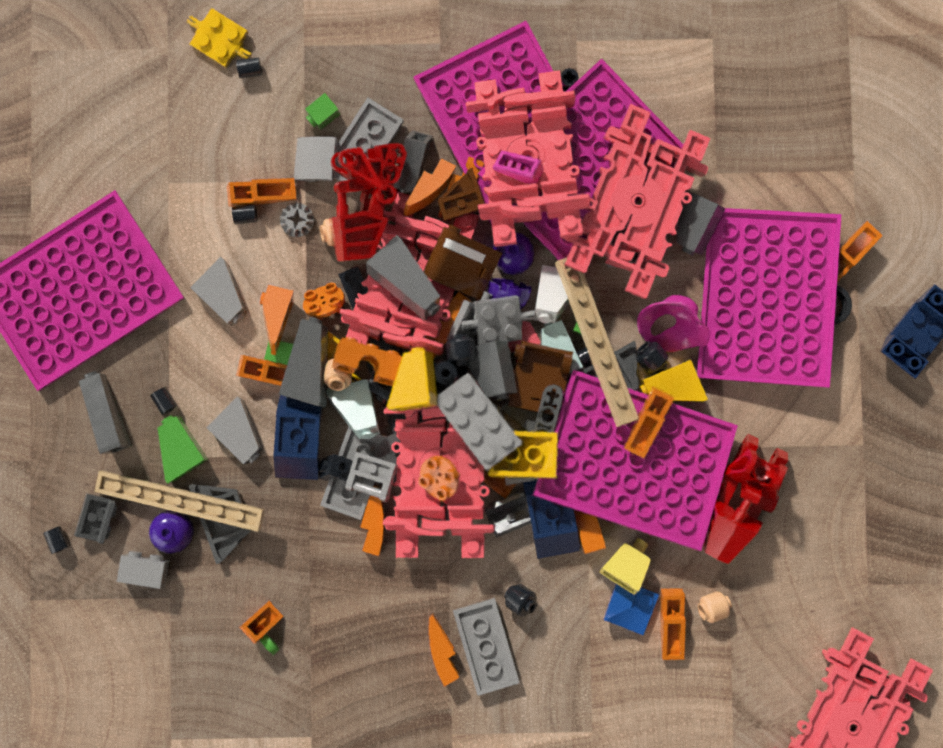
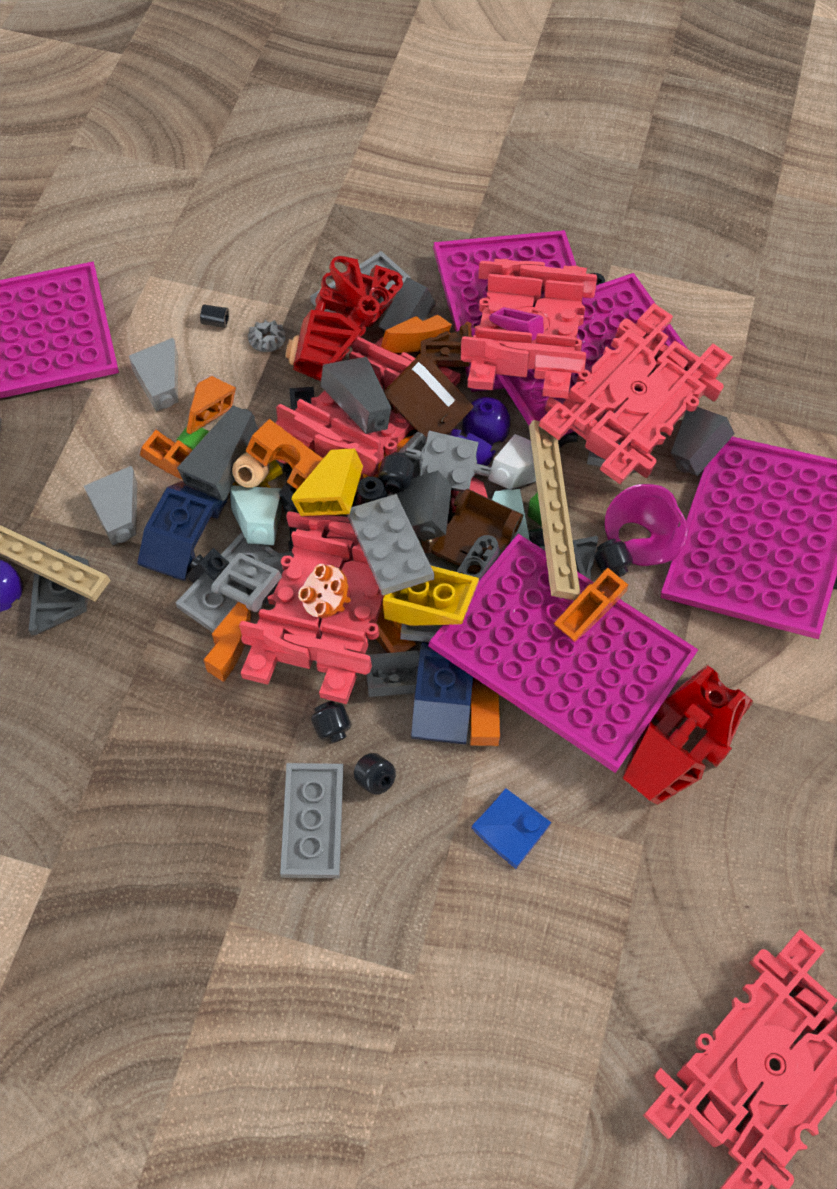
camera: 15 degrees right, 25 degrees down
black piece [150,387,178,415] -> none
bright green slope [158,415,208,484] -> none
yellow plate [187,8,252,68] -> none
orange slope [227,178,296,207] -> none
black piece [236,57,262,79] -> none
orange slope [240,601,284,644] -> none
bright green tile [259,634,280,656] -> none
light grey slope [294,137,338,182] -> none
orange plate [303,282,345,320] -> none
bright green brick [305,93,341,130] -> none
orange slope [429,613,460,687] -> none
light yellow torso [599,538,651,595] -> none
yellow slope [639,360,708,402] -> none
orange slope [660,588,686,660] -> none
light nougat head [697,591,732,623] -> none
none -> black head [311,701,352,744]

